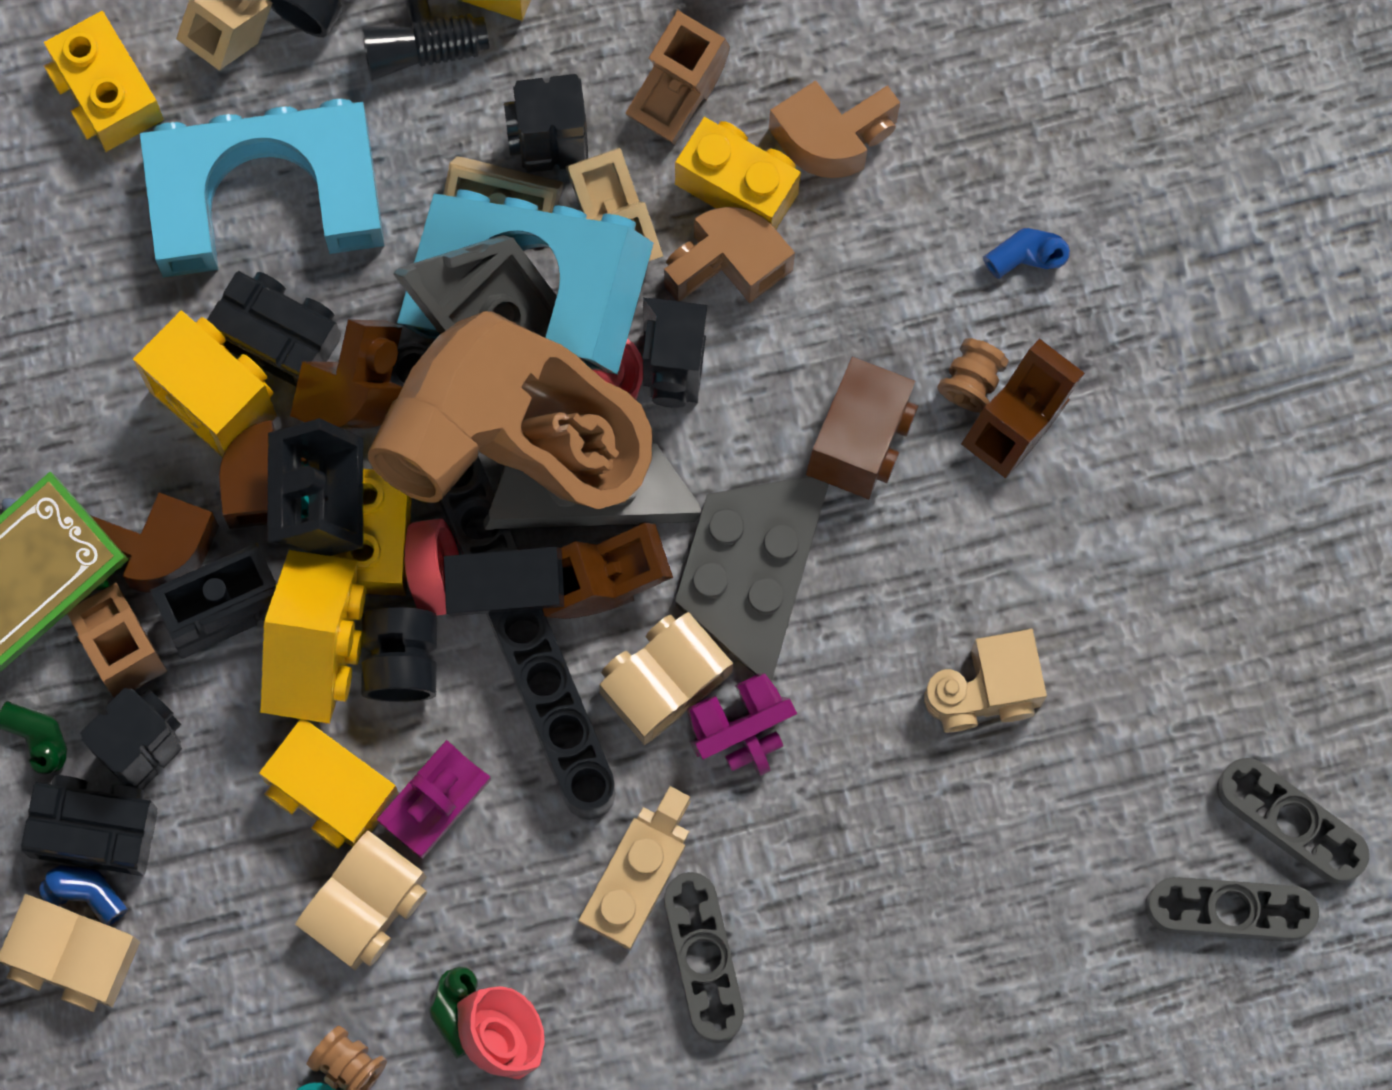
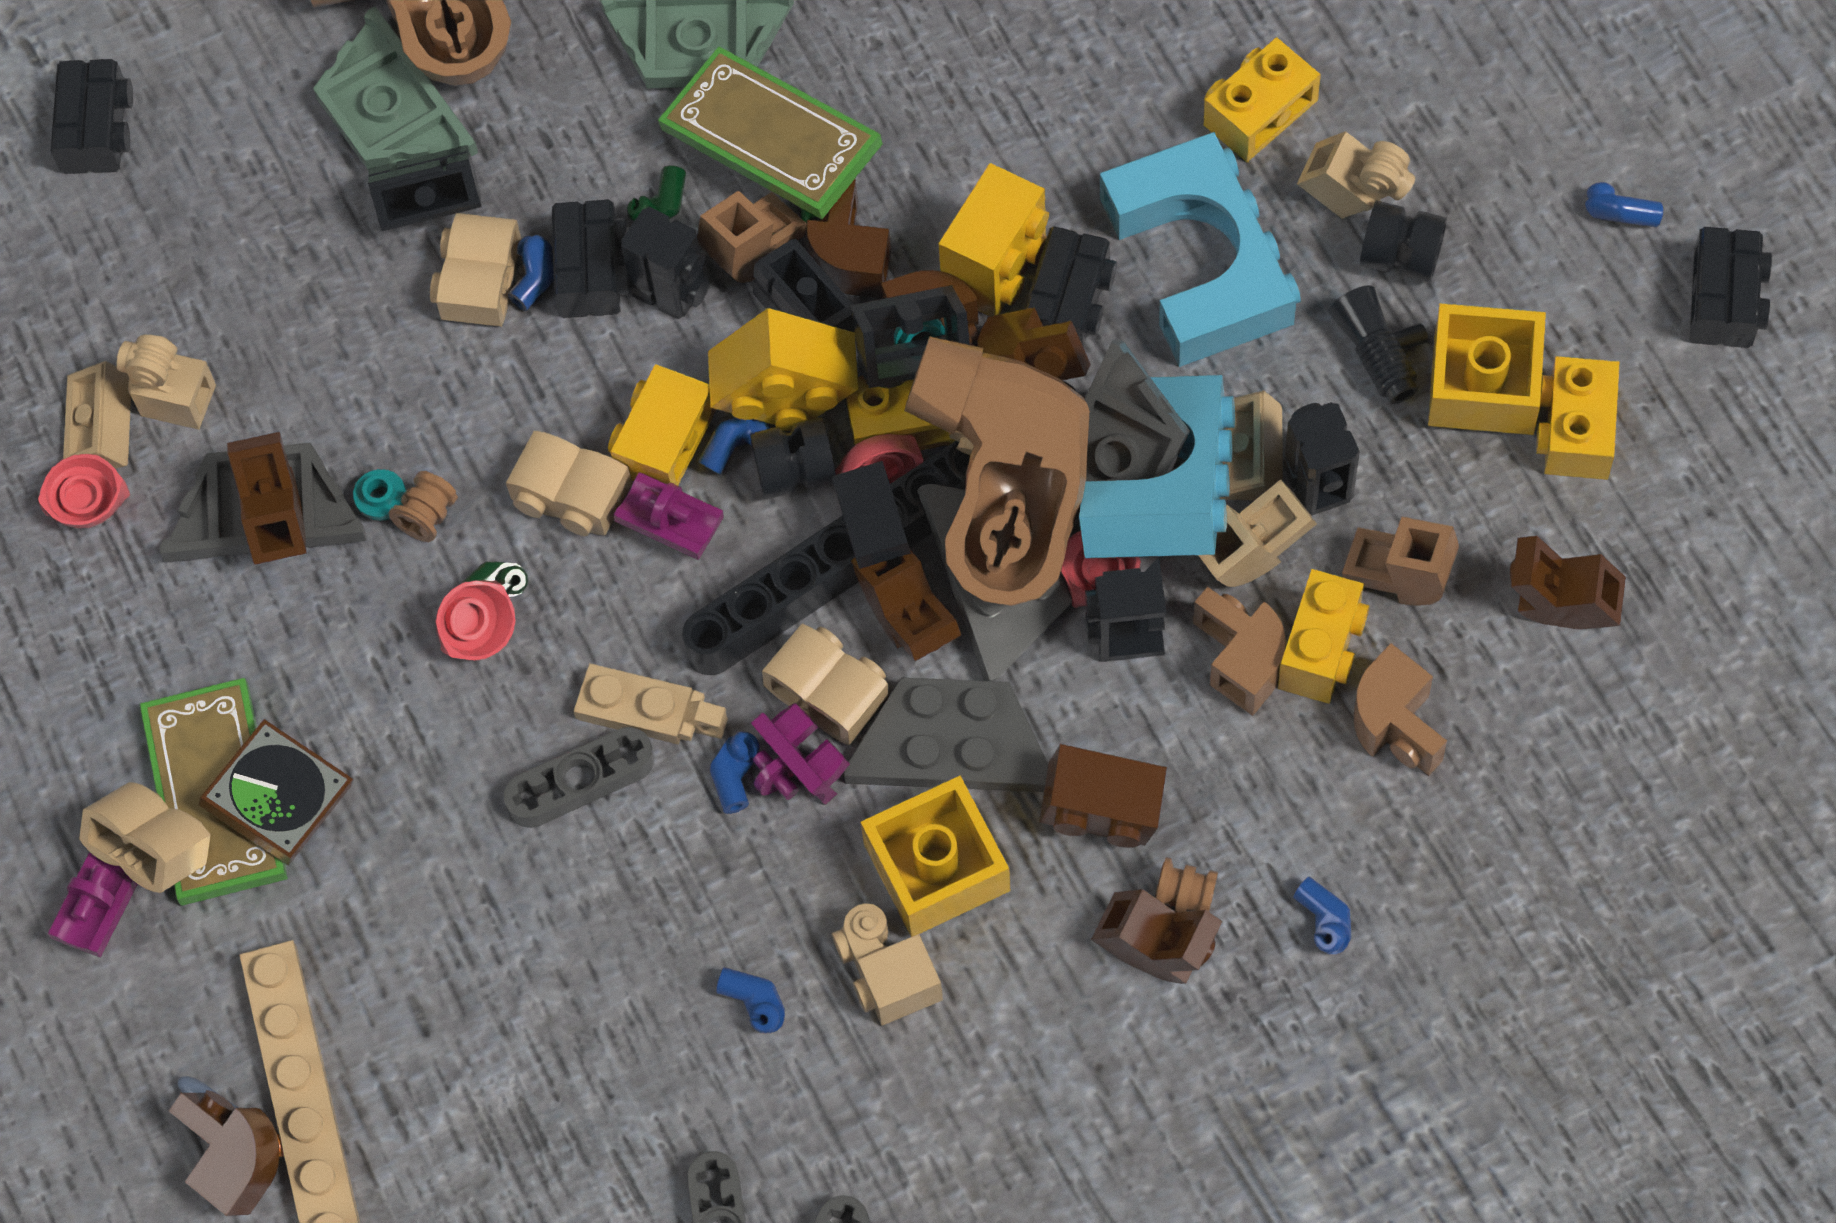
camera: 85 degrees right, 10 degrees down
none -> blue arm [698,417,771,475]
none -> blue arm [710,731,760,814]
none -> blue arm [716,967,785,1033]
none -> yellow brick [860,775,1011,937]

